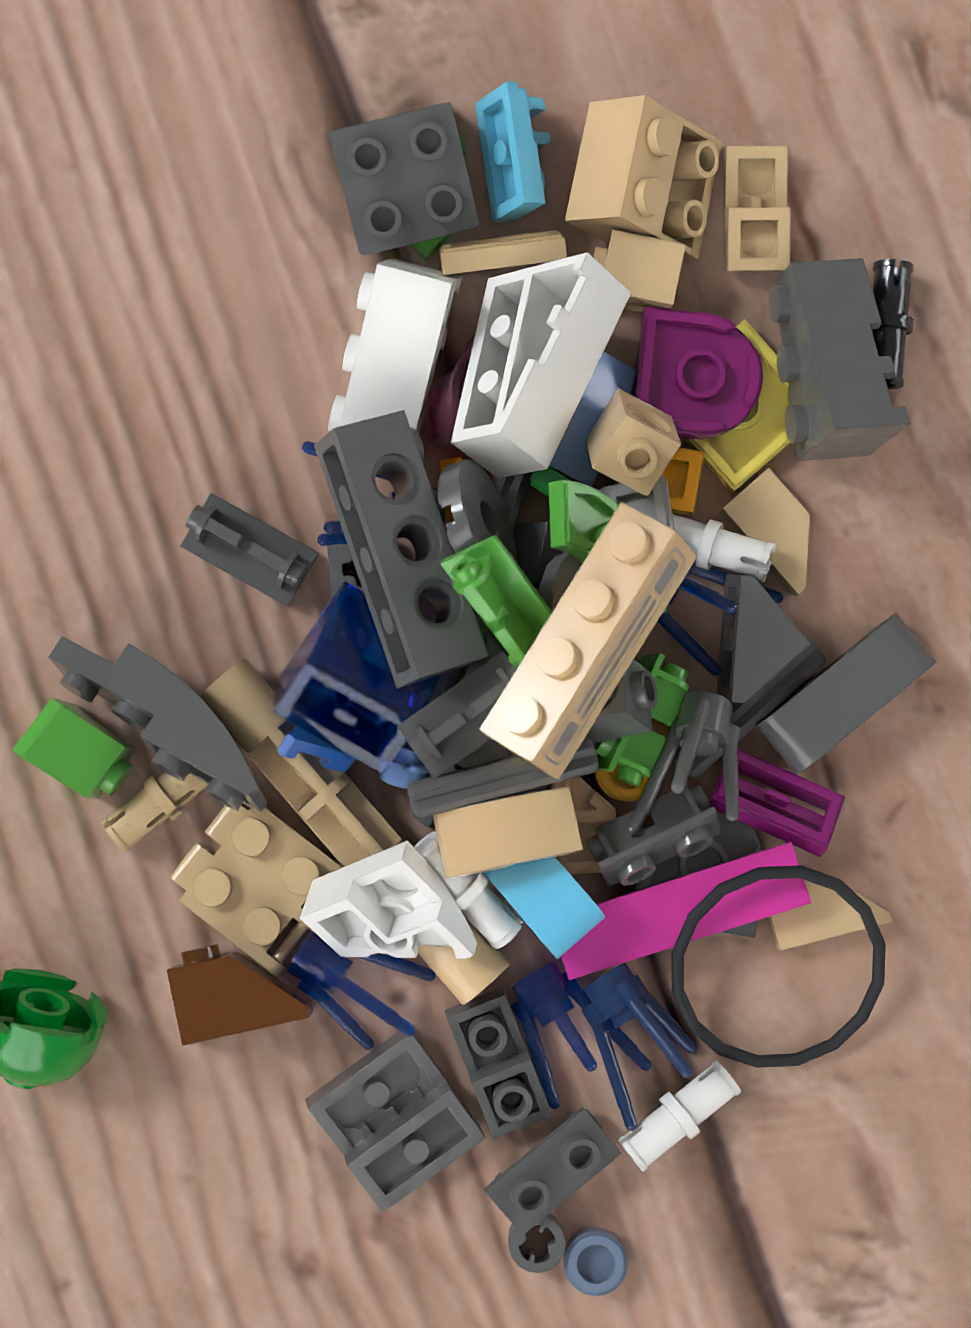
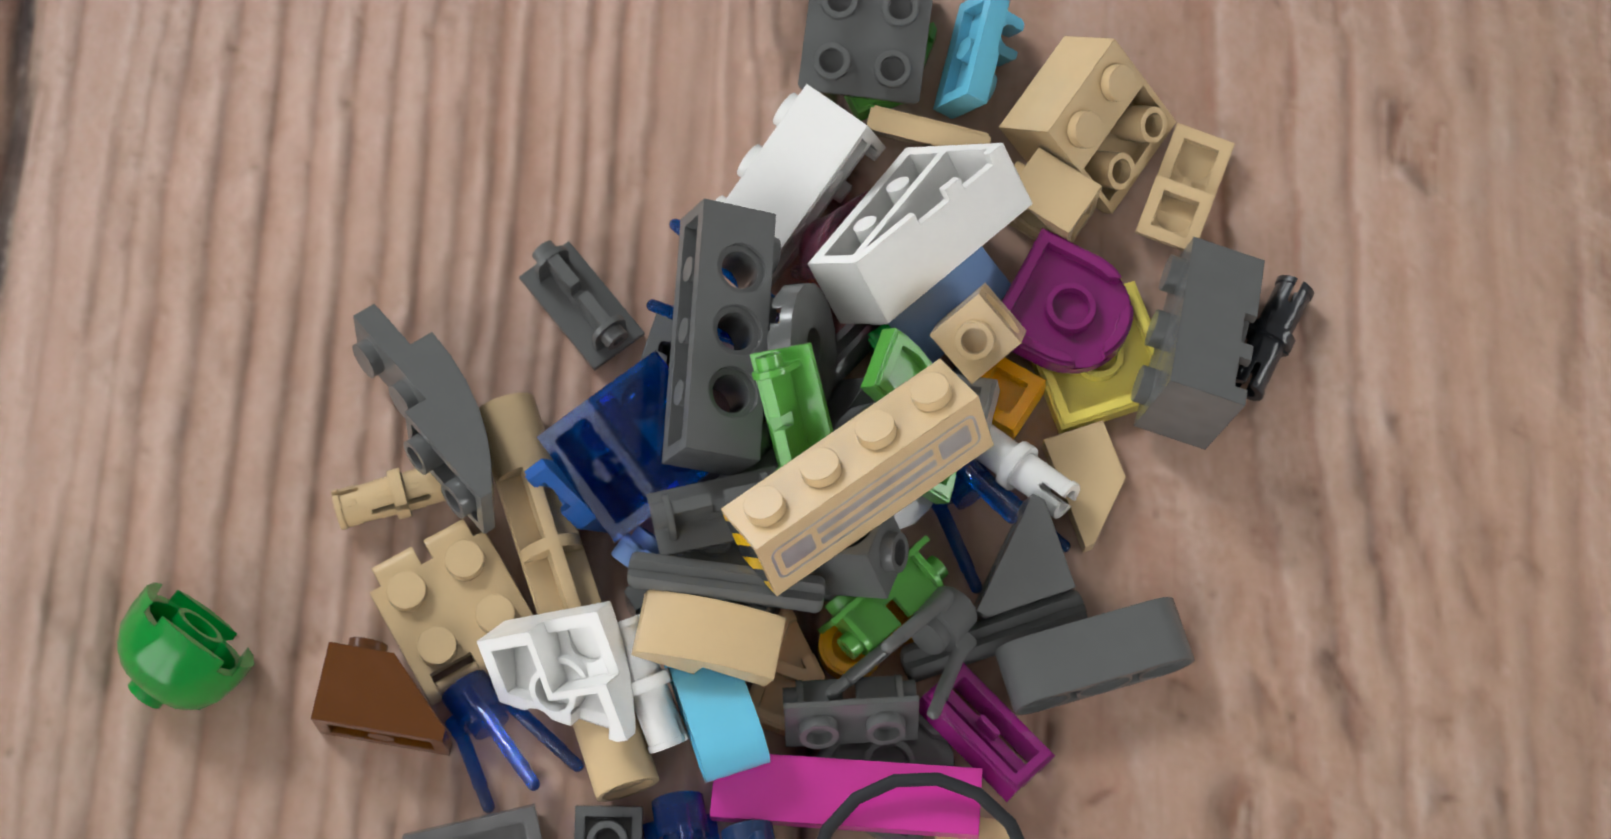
camera: 25 degrees right, 15 degrees down
bright green slope [12,698,135,799] -> none

